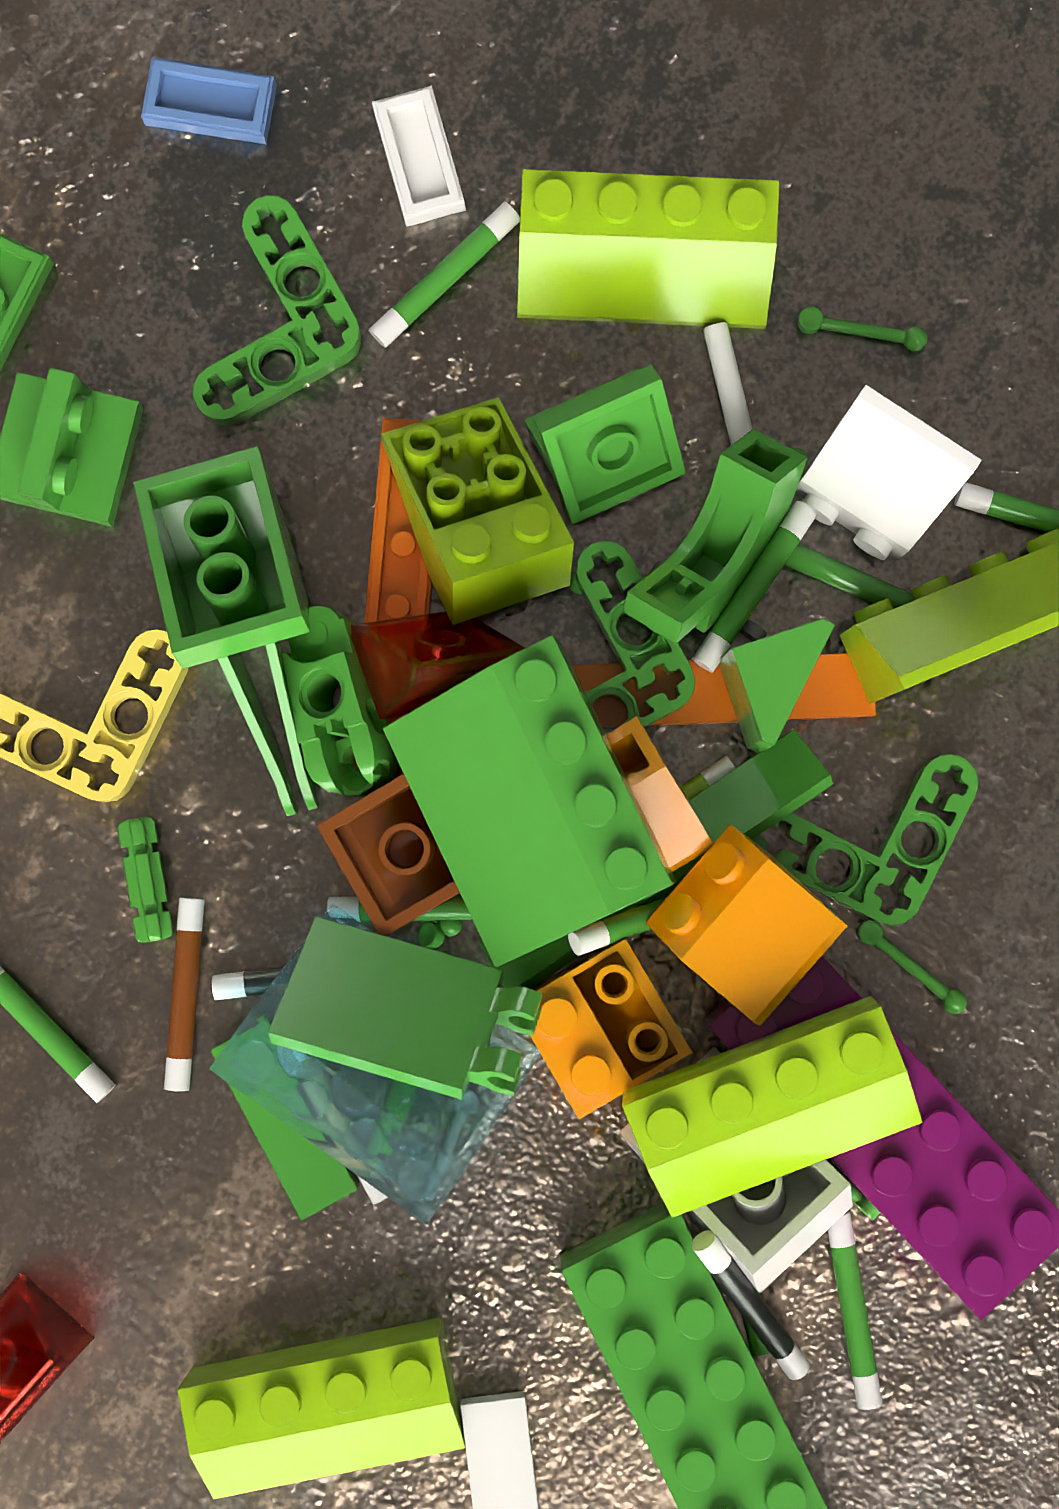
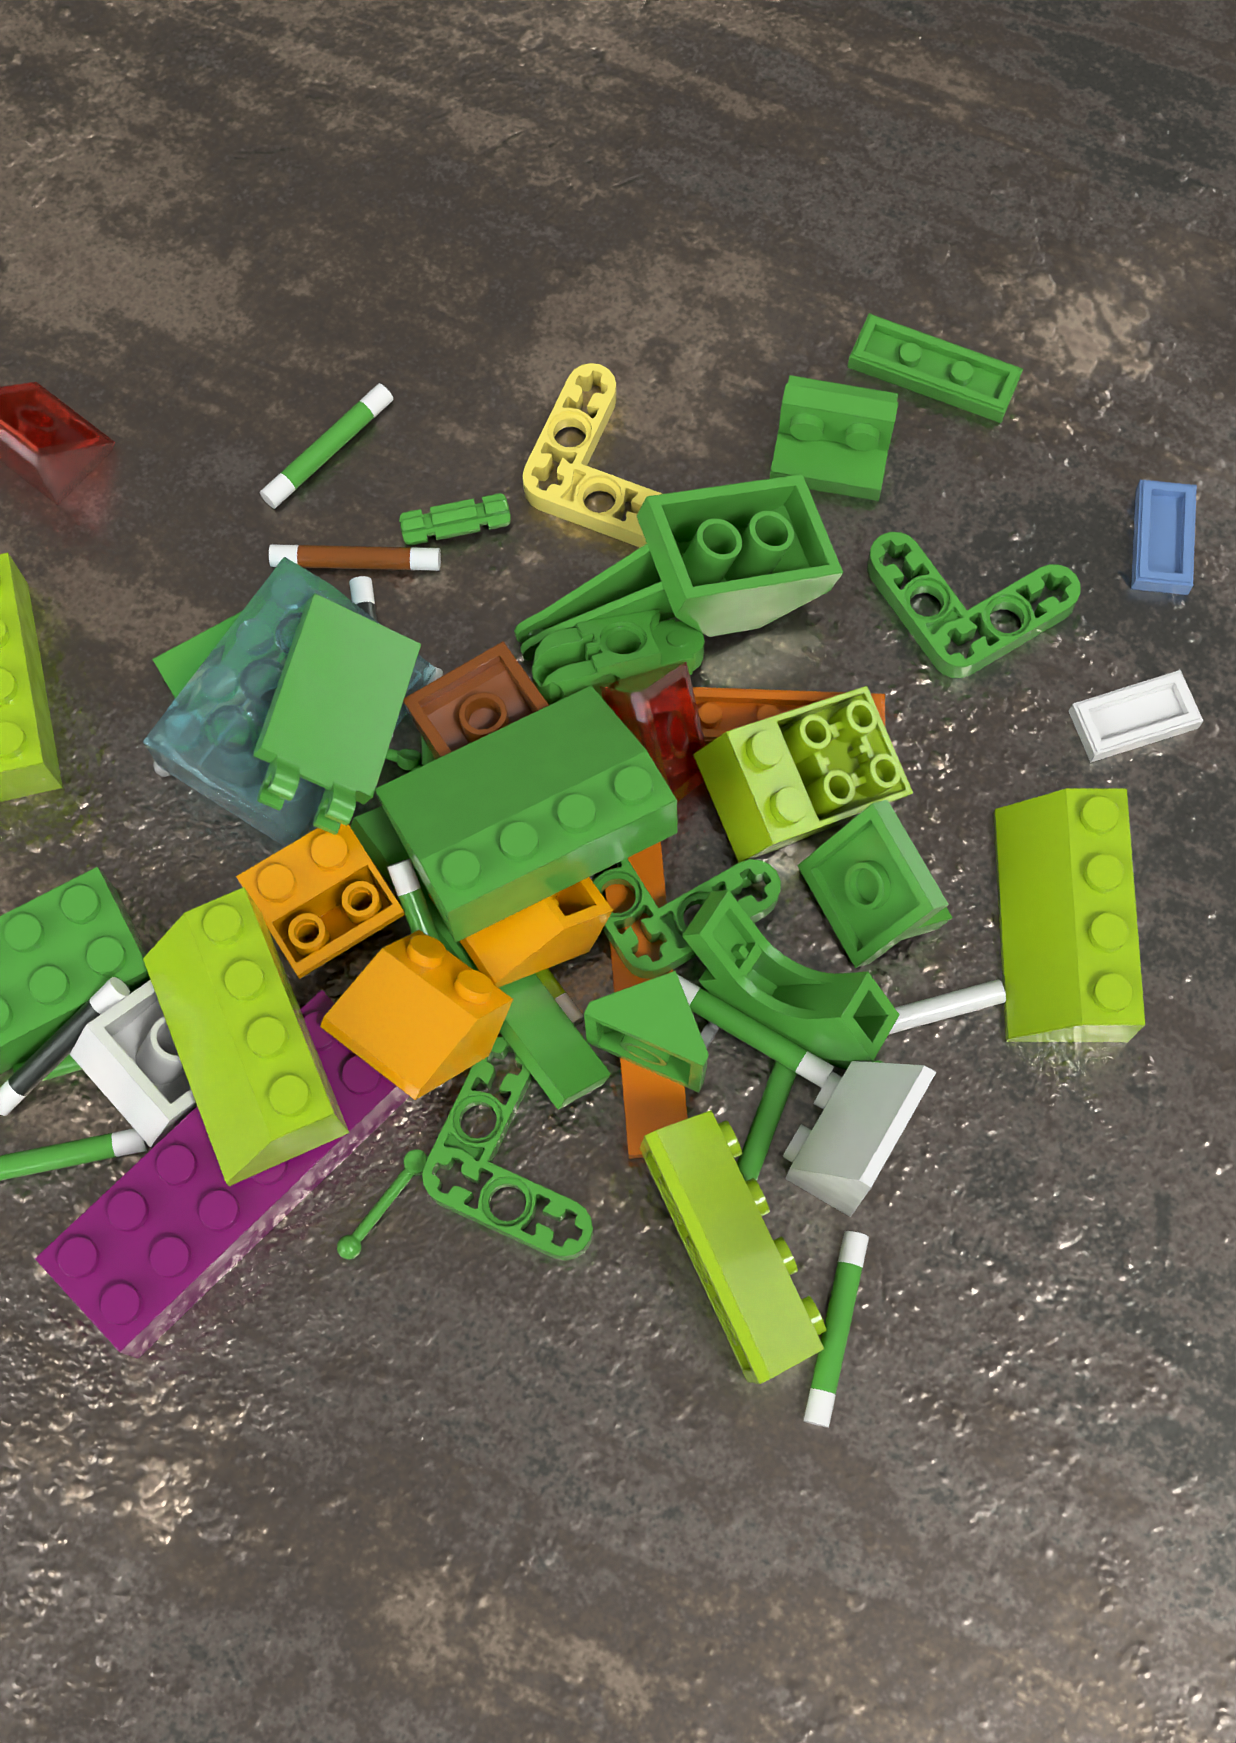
camera: 85 degrees right, 15 degrees down
bright green bar [368,202,520,348] -> none
bright green hinge [797,307,927,351] -> none

